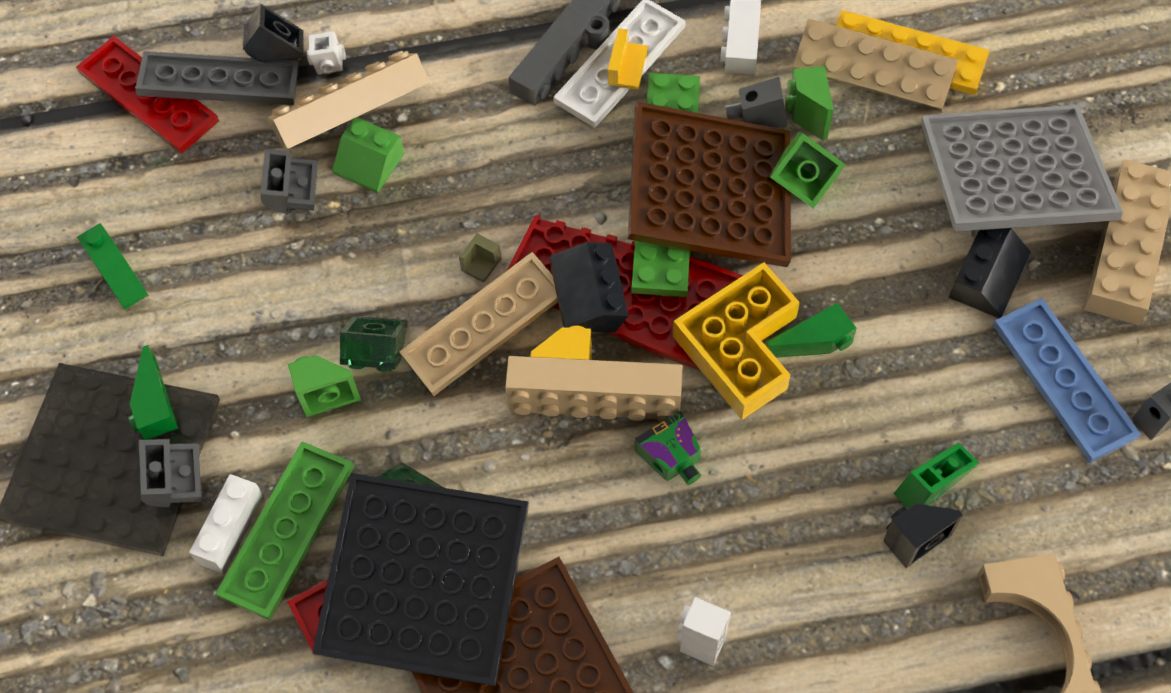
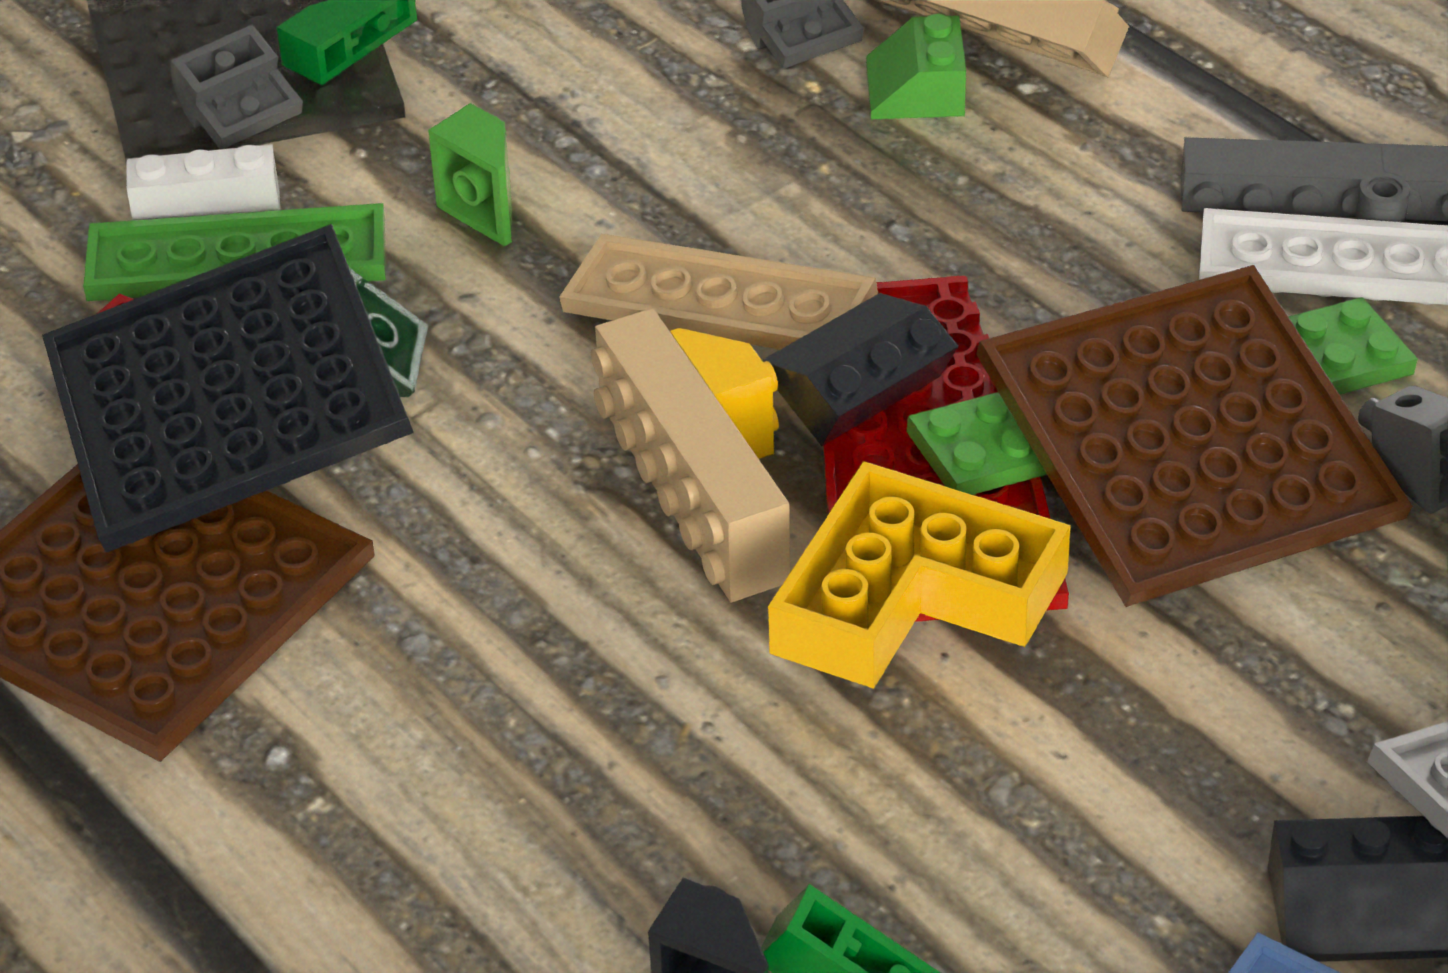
camera: 60 degrees right, 20 degrees down
clear green slope [340,316,408,372] -> none
olive panel [459,233,502,282] -> none
yellow panel [608,28,648,90] -> none
torso [635,410,701,485] -> none
white brick [677,597,731,666] -> none
green slope [766,303,857,358] -> none
bright green slope [770,132,846,209] -> none

